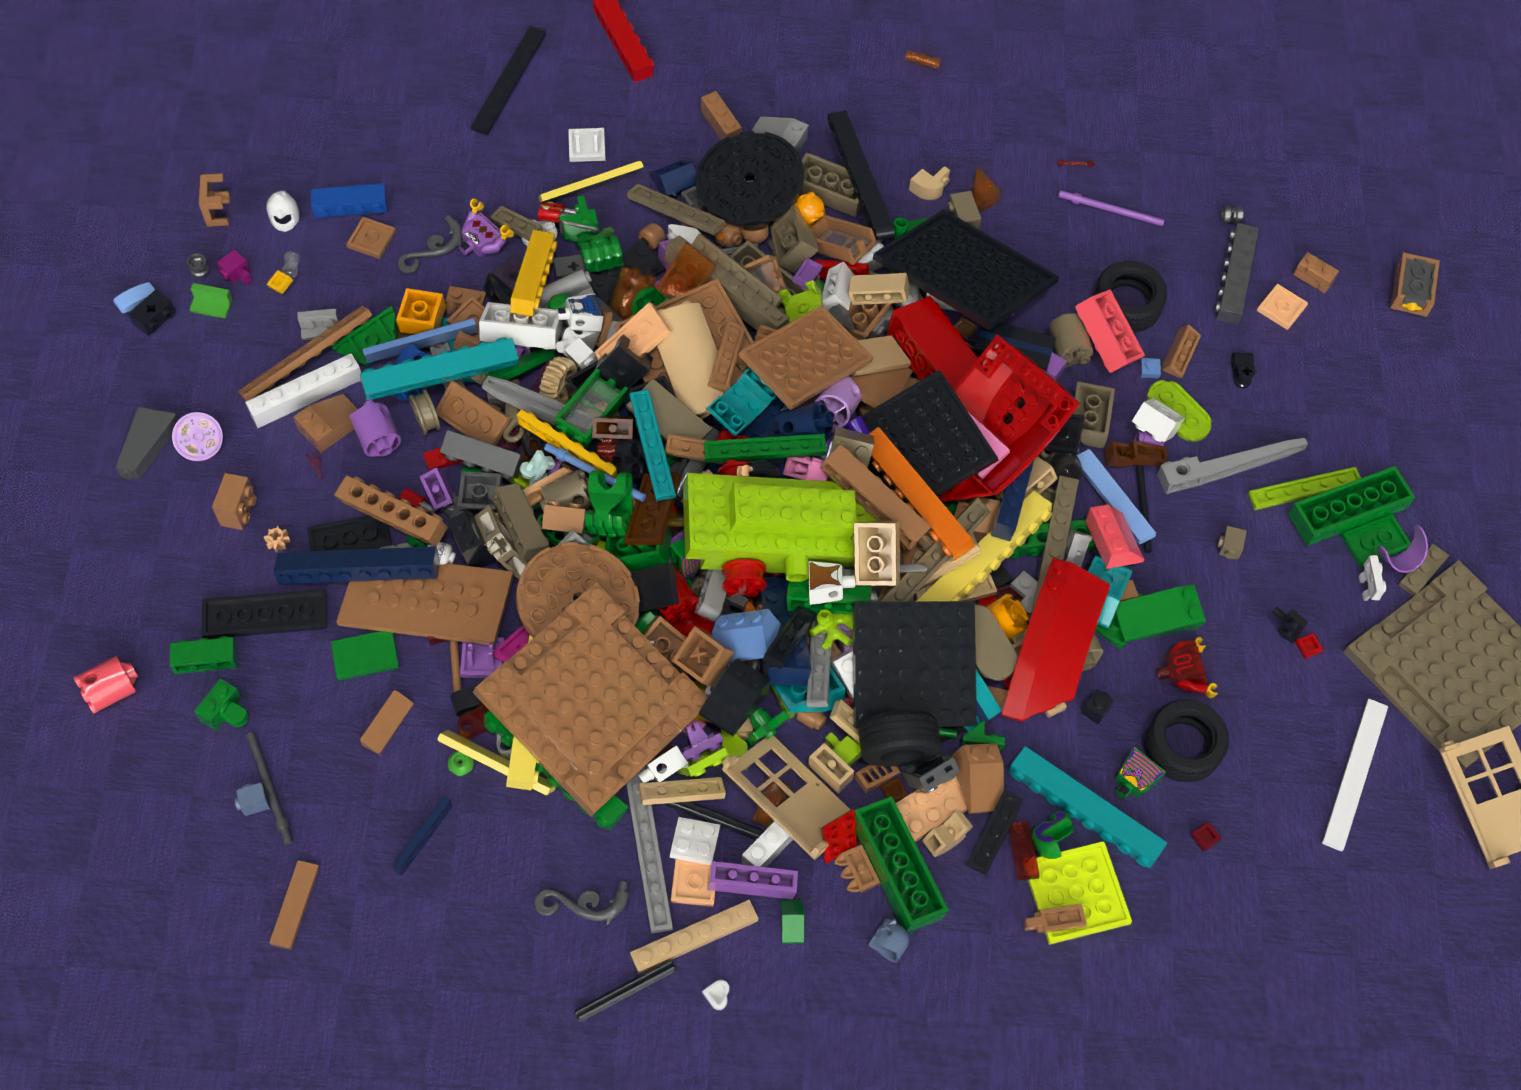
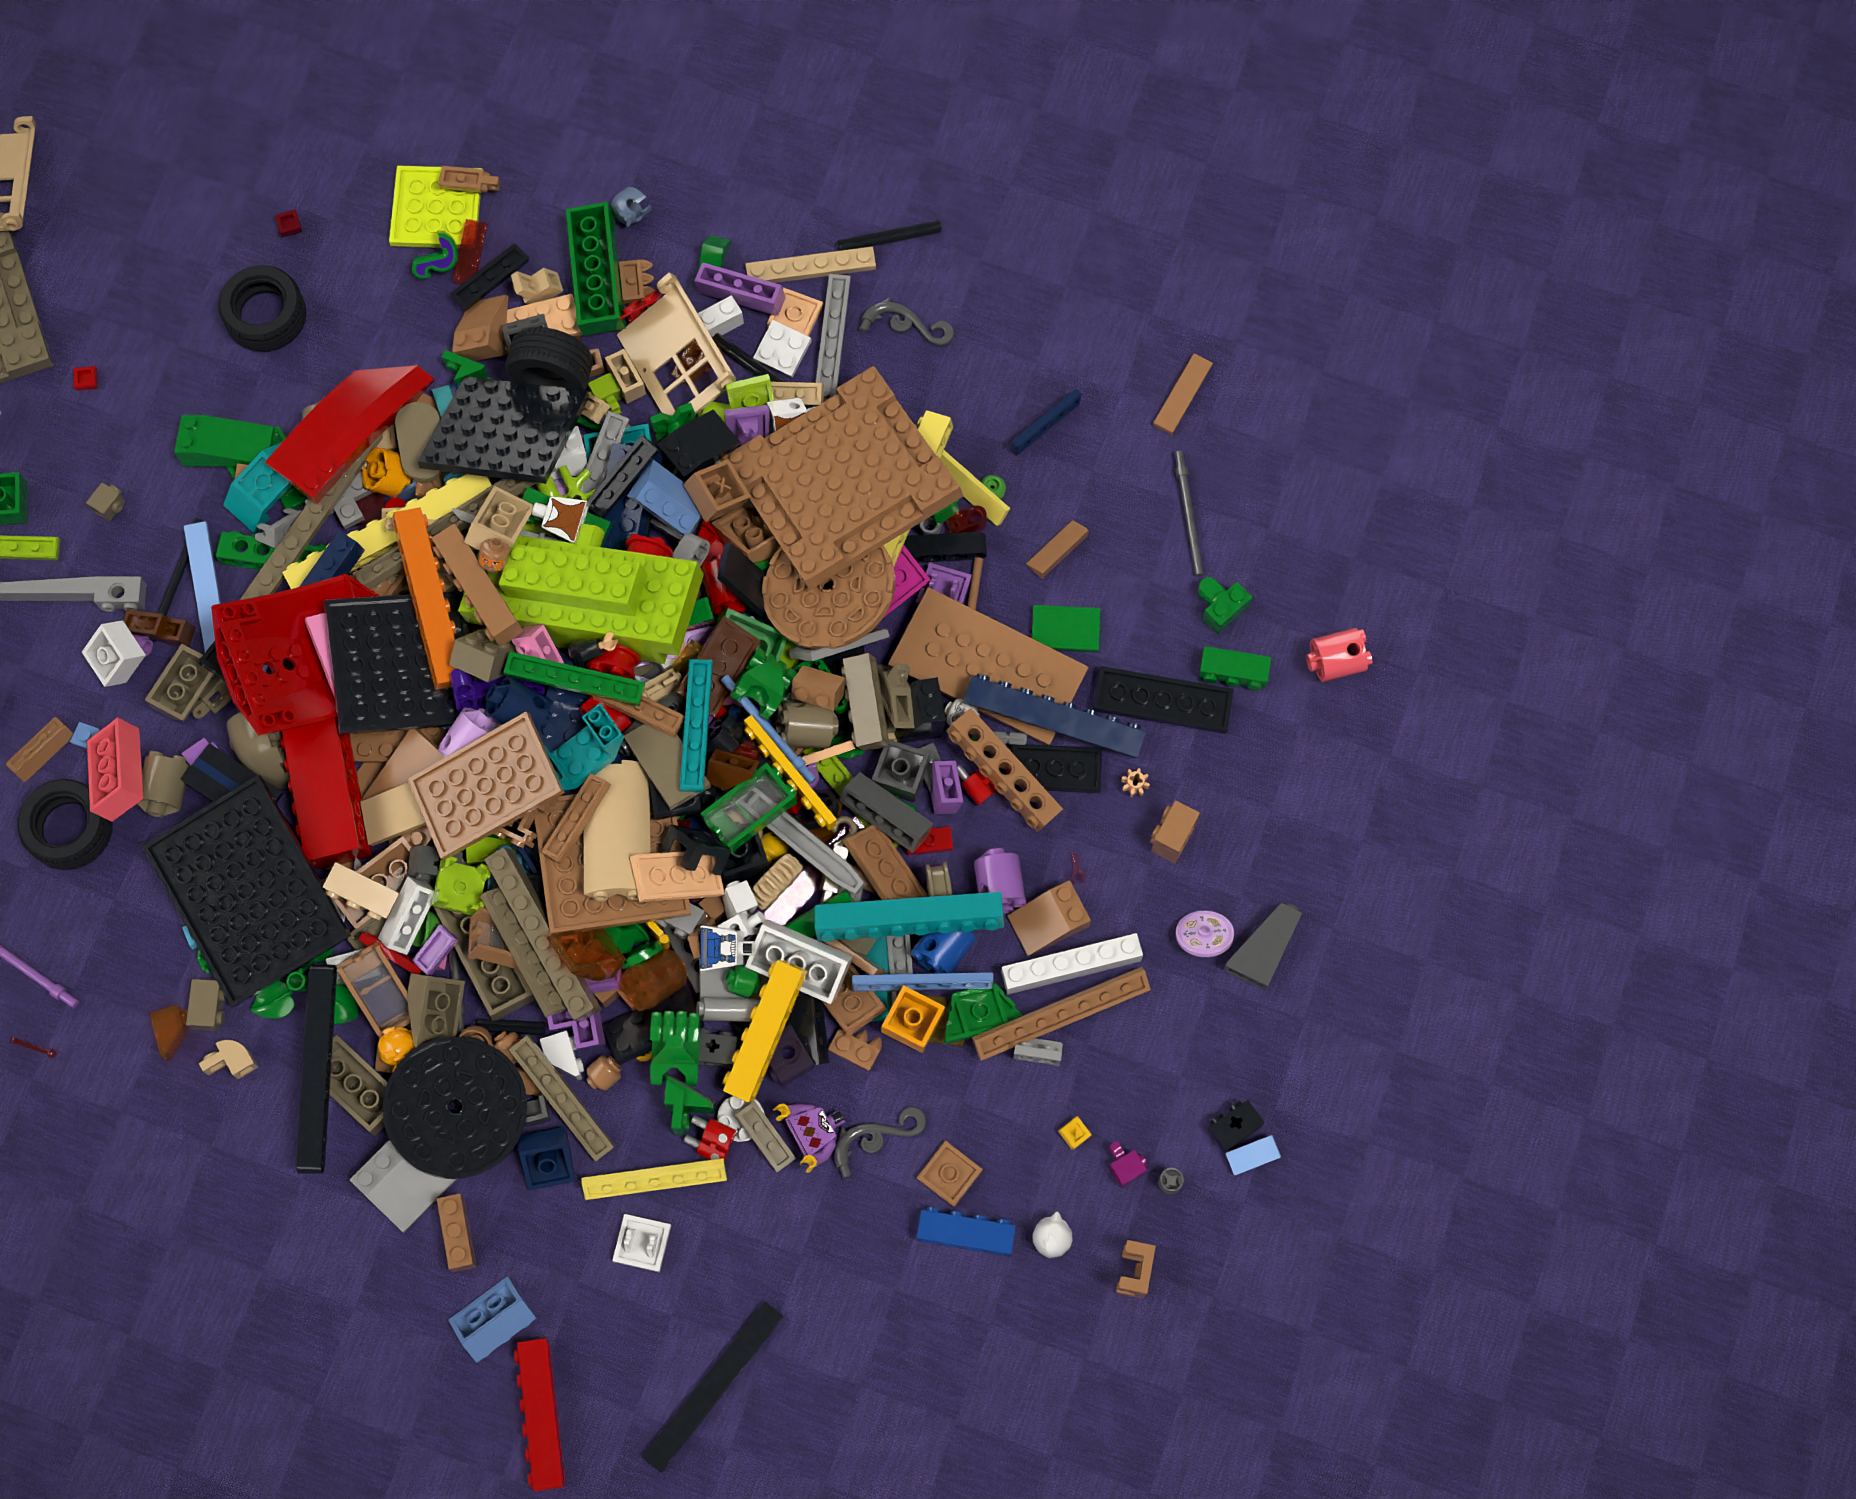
camera: 160 degrees left, 10 degrees up
bright green panel [190,283,233,318] -> none
sand blue brick [234,783,270,816] -> none
clear bush [282,252,300,277] -> none
light aqua hips [520,450,555,486] -> none
white tile [702,980,729,1010] -> none
clear orange pin [905,50,941,70] -> none
teal brick [1008,746,1167,869] -> none
black brick [1081,689,1114,725] -> none
coral slope [1085,504,1144,569] -> none
torso [1115,747,1166,799] -> none
lime tile [1147,380,1212,442] -> none
torso [1156,637,1218,698] -> none
black plate [1272,606,1308,644] -> none
white tile [1322,699,1388,852] -> none
none -> medium blue slope [448,1276,536,1363]
none -> medium nougat head [478,538,510,573]

